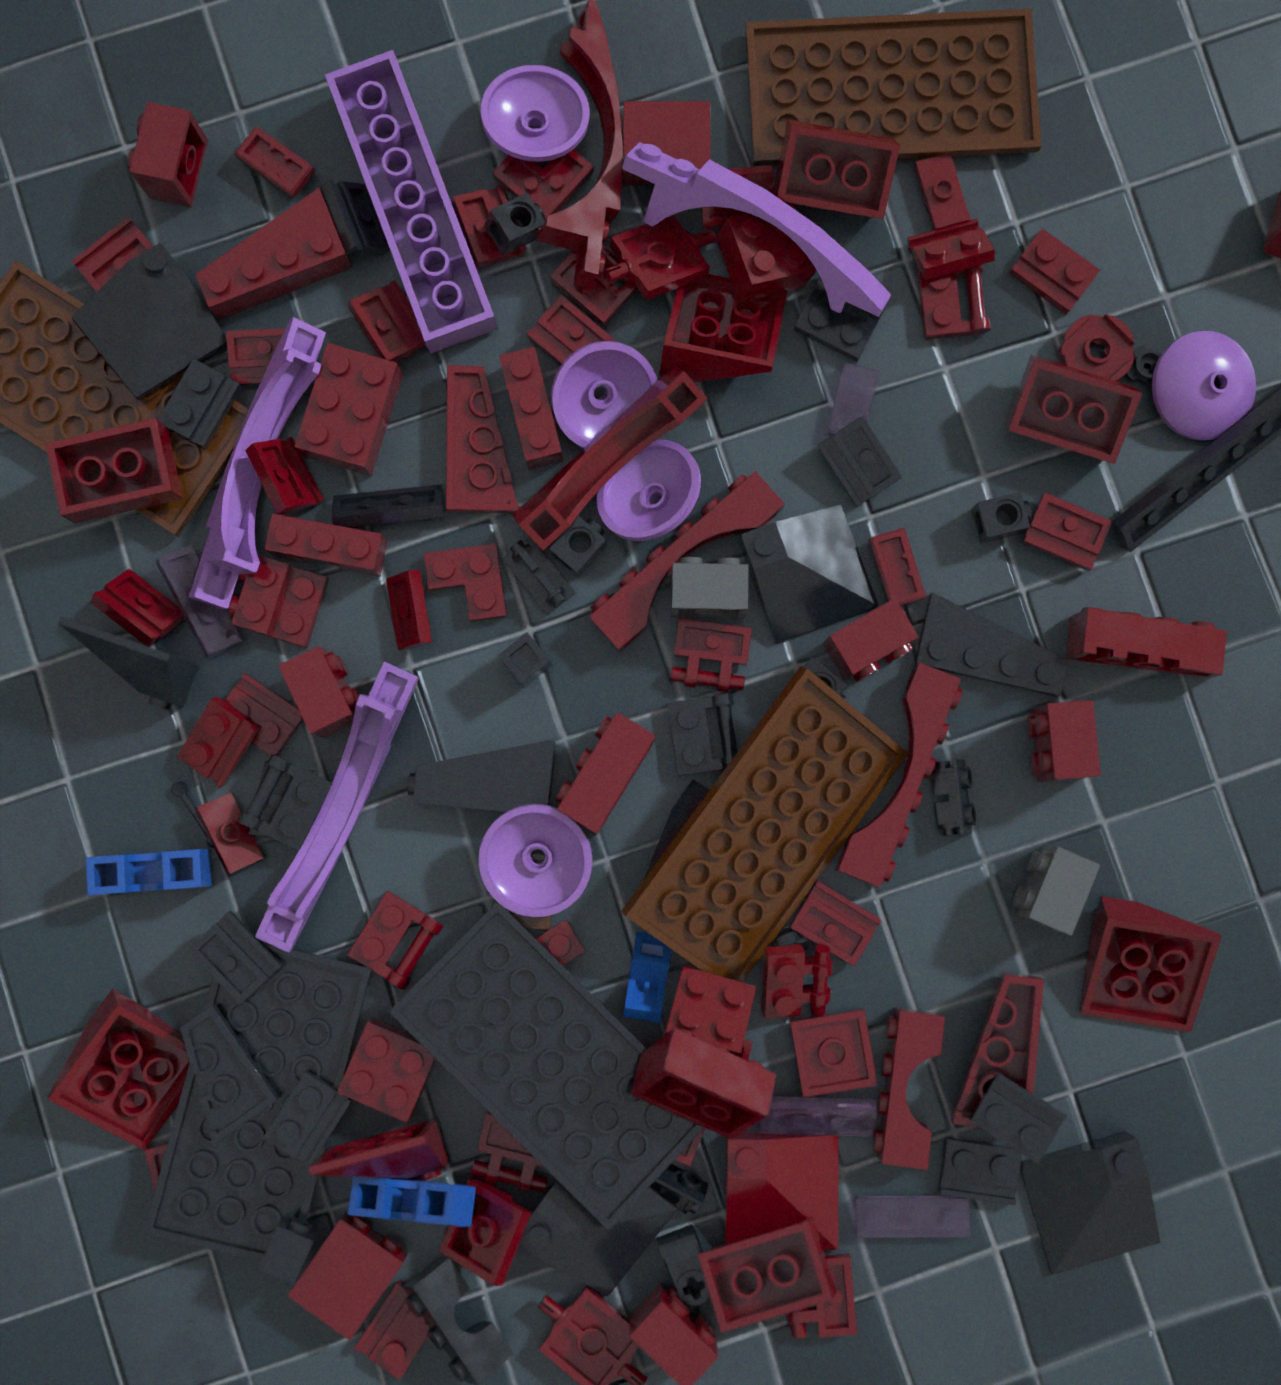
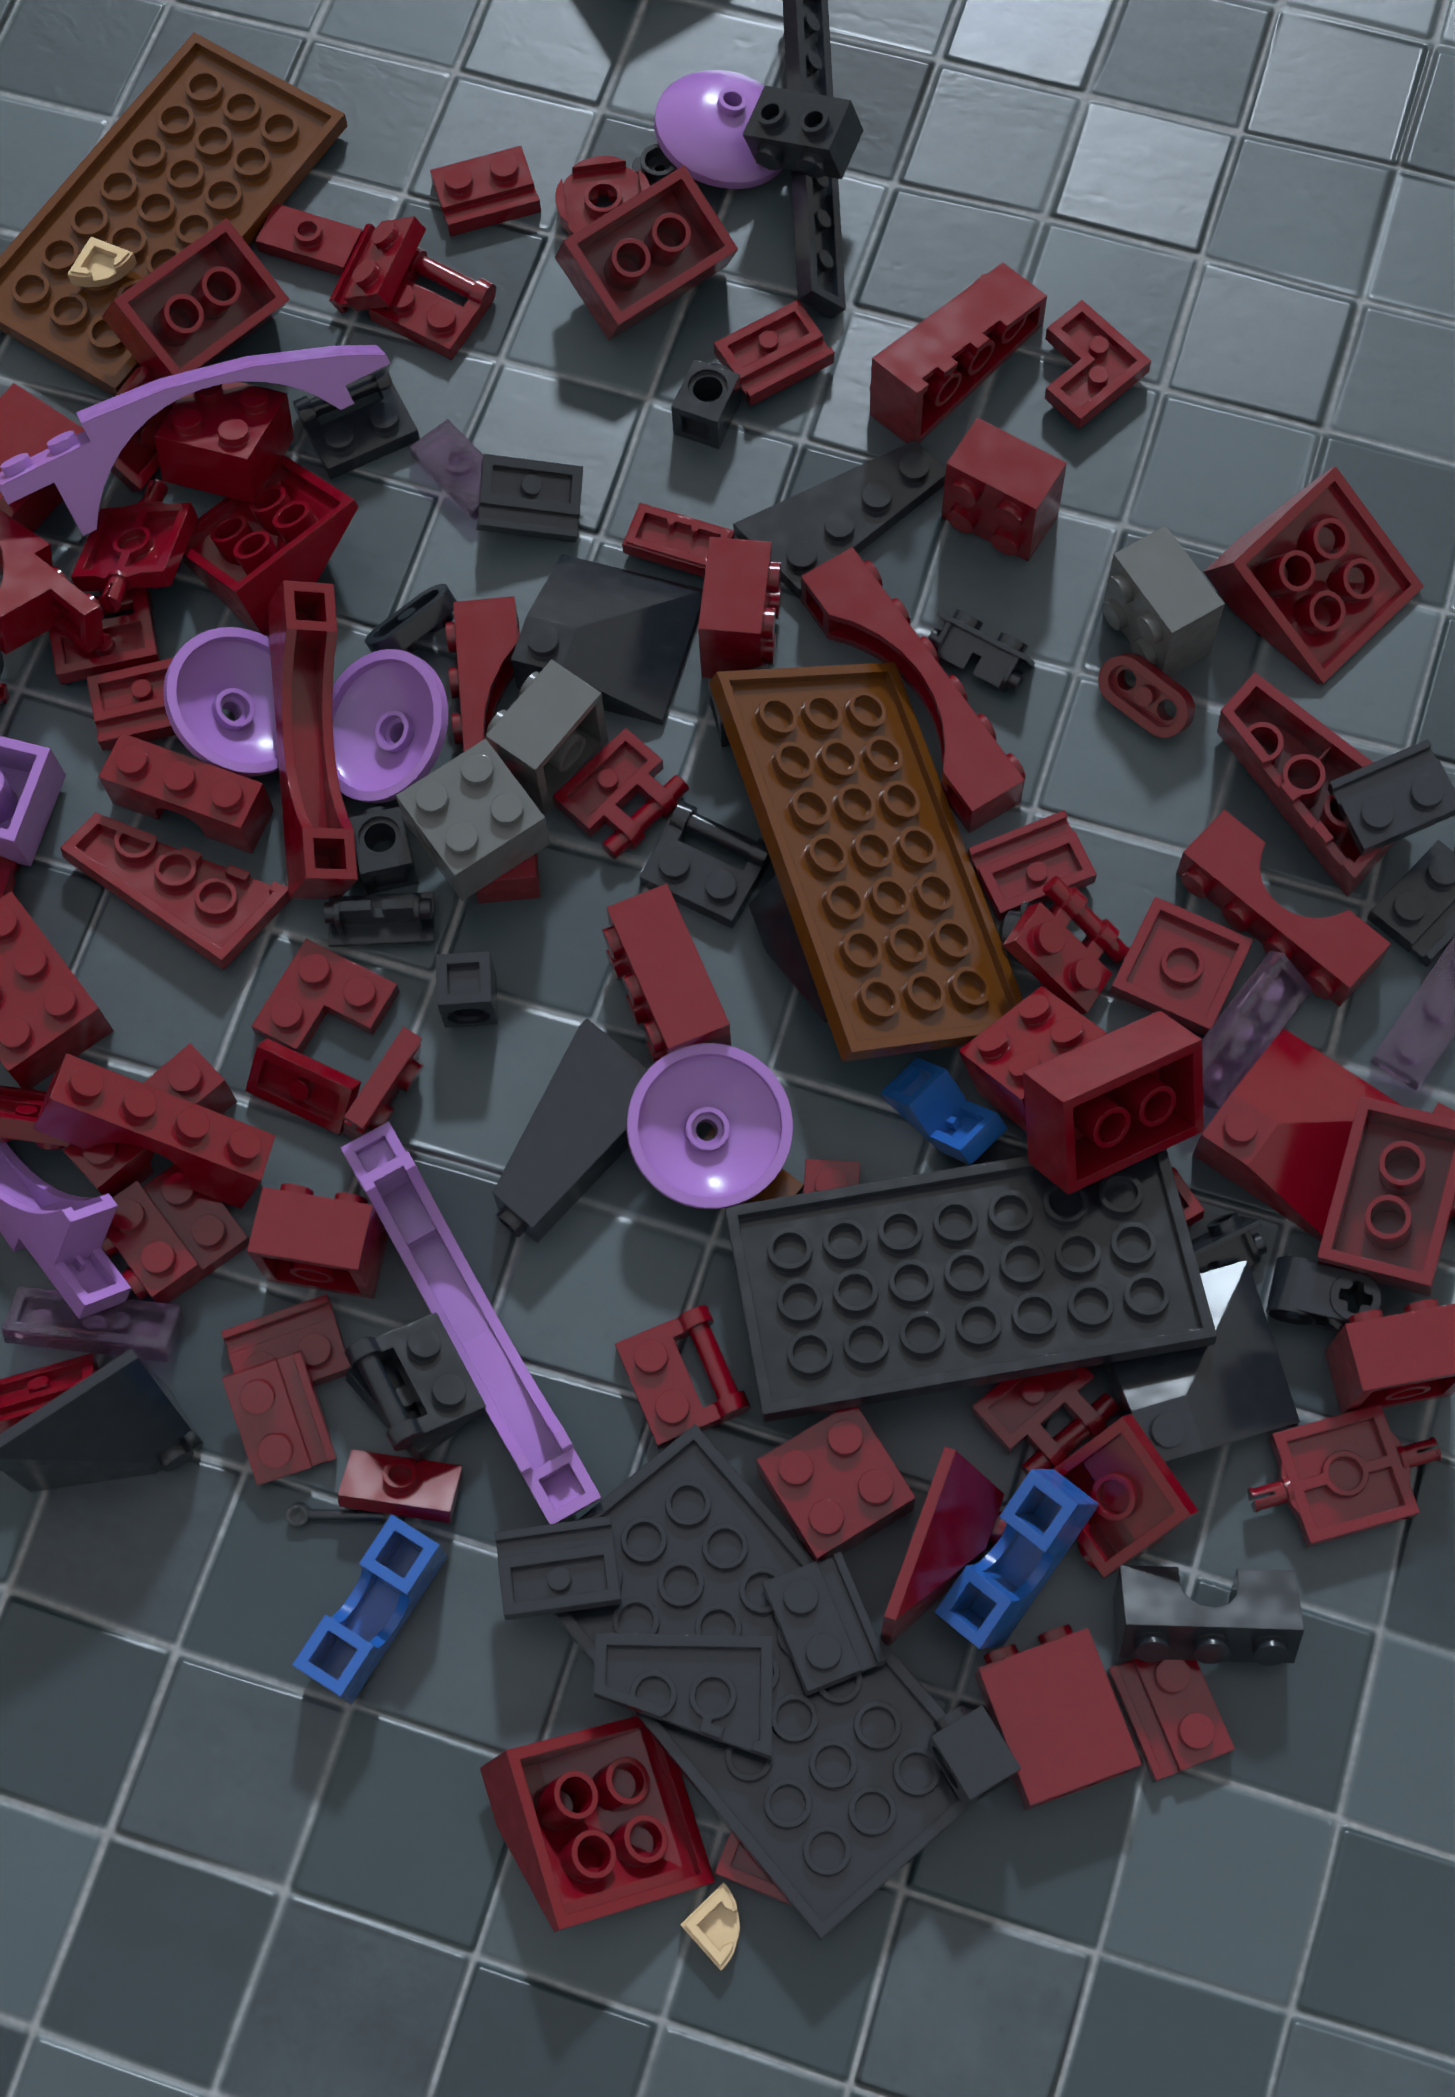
camera: 50 degrees left, 15 degrees down
black plate [331,484,444,528] -> none
none -> dark red arch [33,1053,276,1209]
none -> tan tile [68,237,137,288]
none -> dark red plate [343,1027,424,1140]
none -> black plate [365,584,458,653]
none -> dark grey brick [396,738,550,901]
none -> tan tile [680,1882,740,1971]
none -> black brick [742,86,864,179]
none -> dark red plate [1044,300,1151,430]
none -> dark red plate [1098,653,1195,738]

